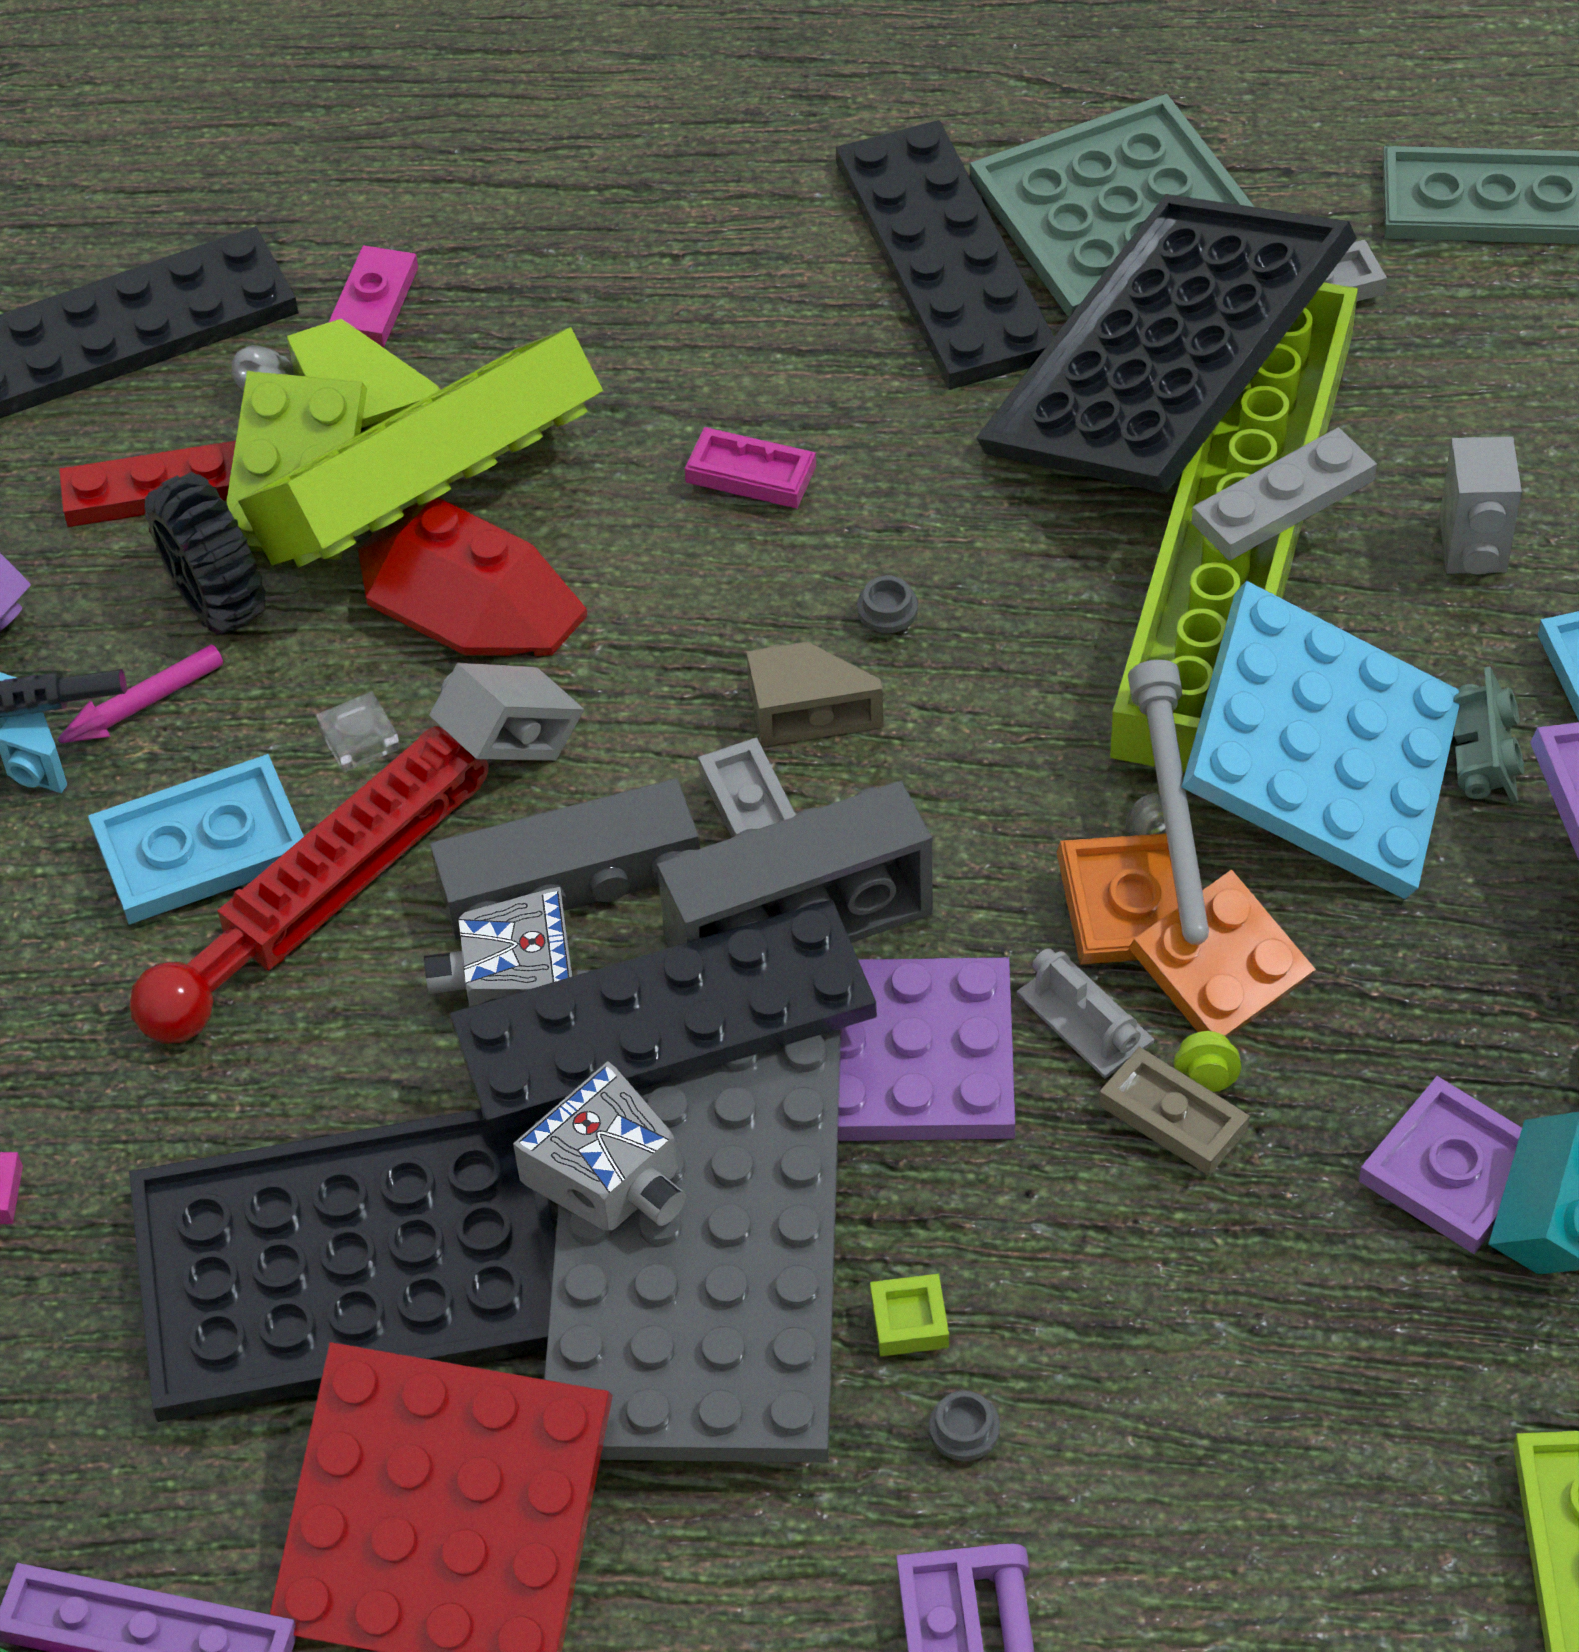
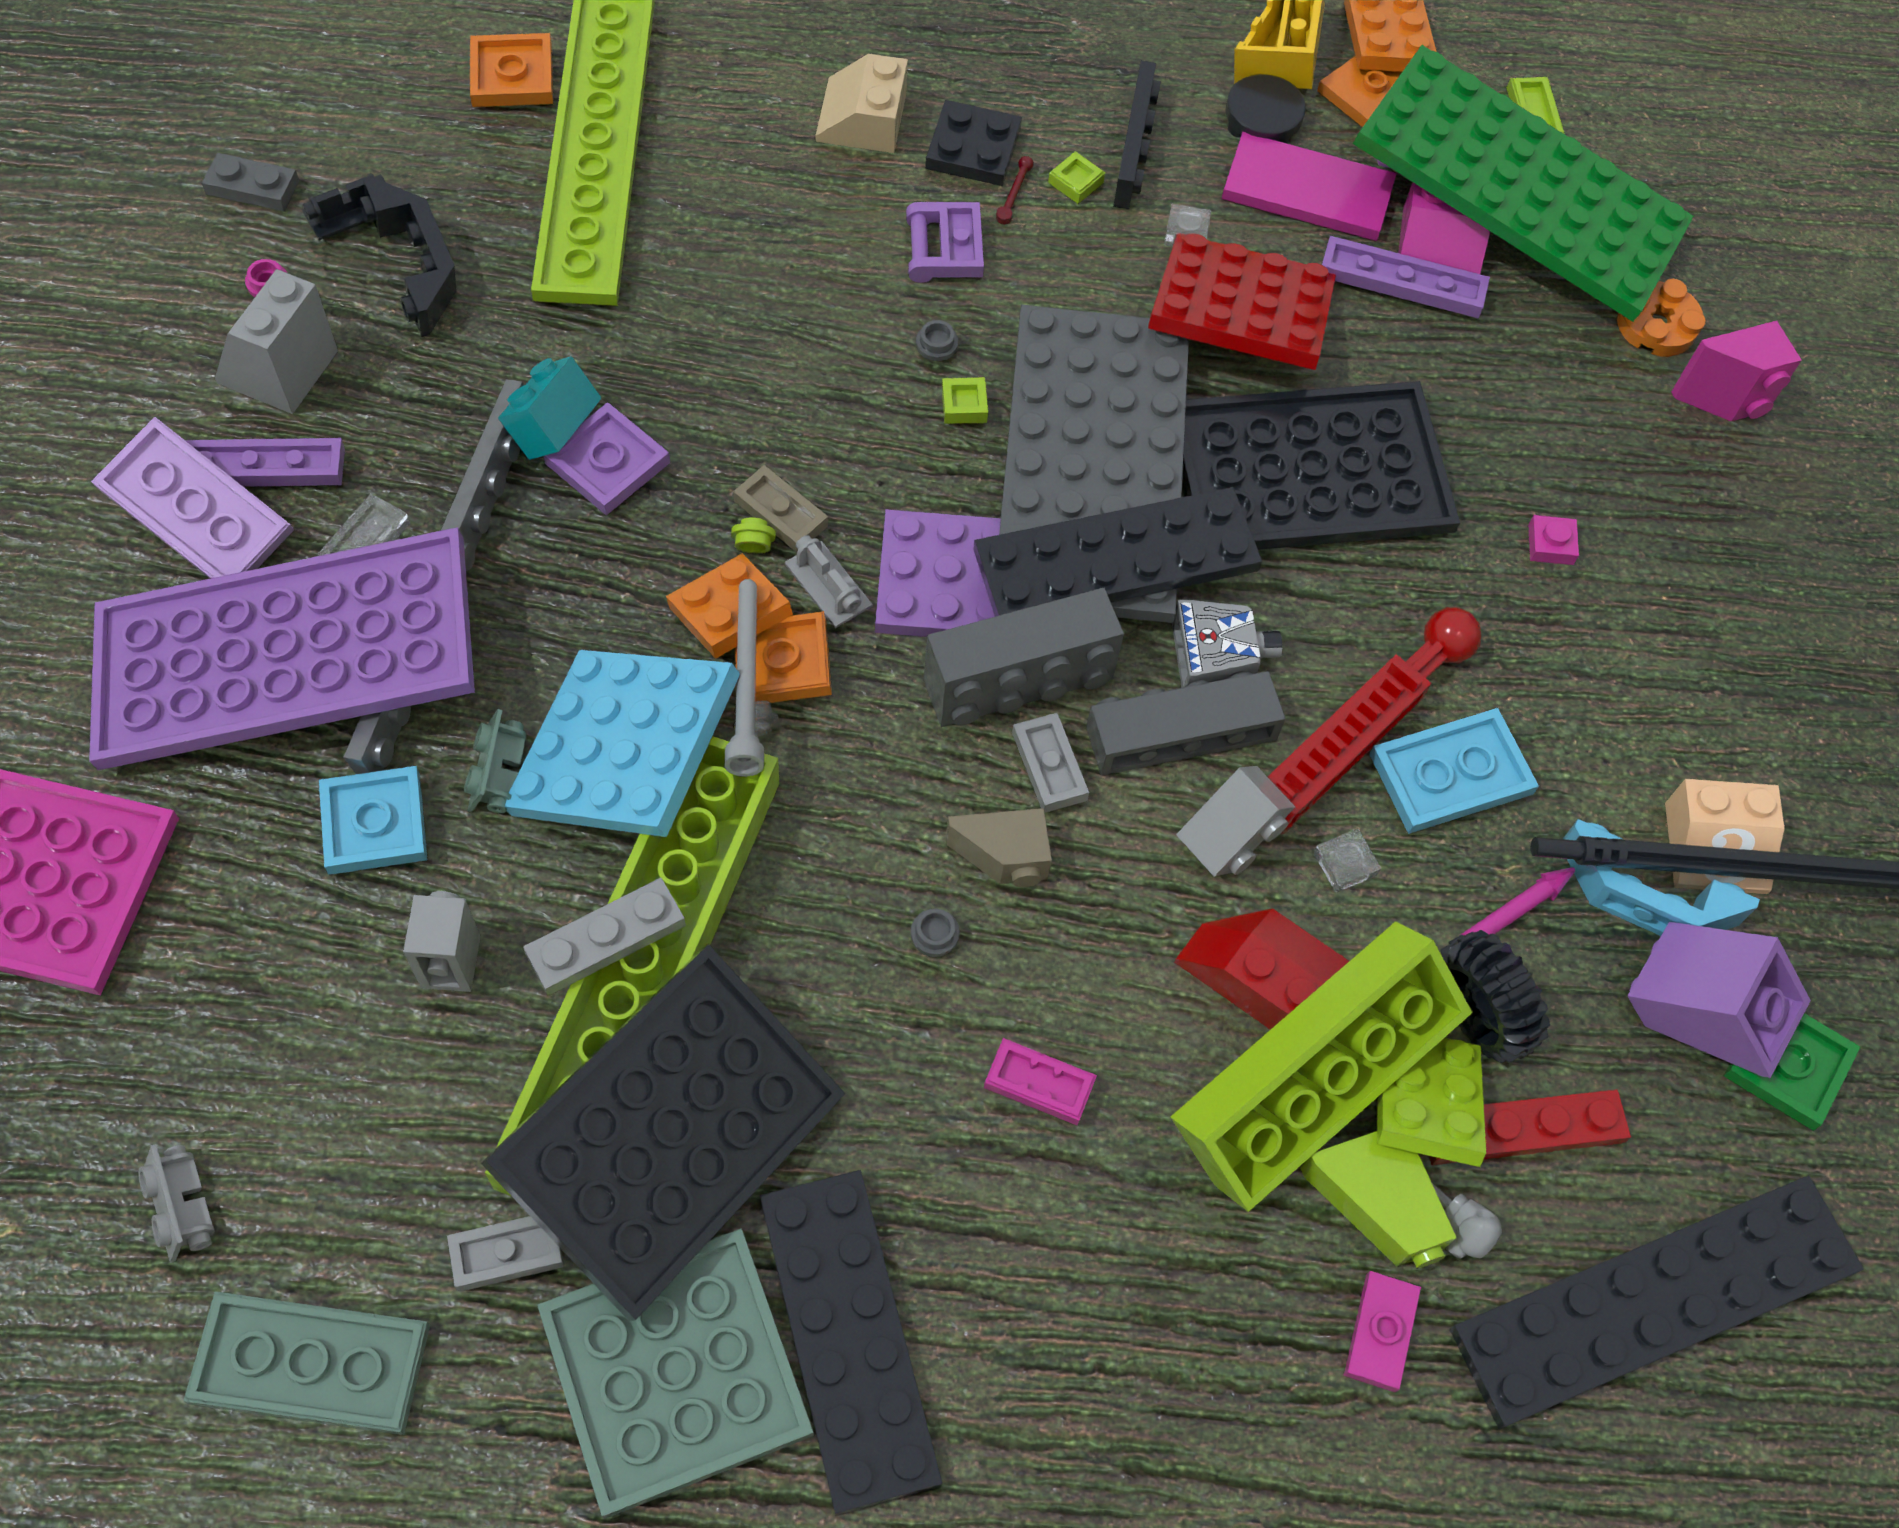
camera: 175 degrees right, 10 degrees up
light grey torso [513,1061,686,1230] -> none

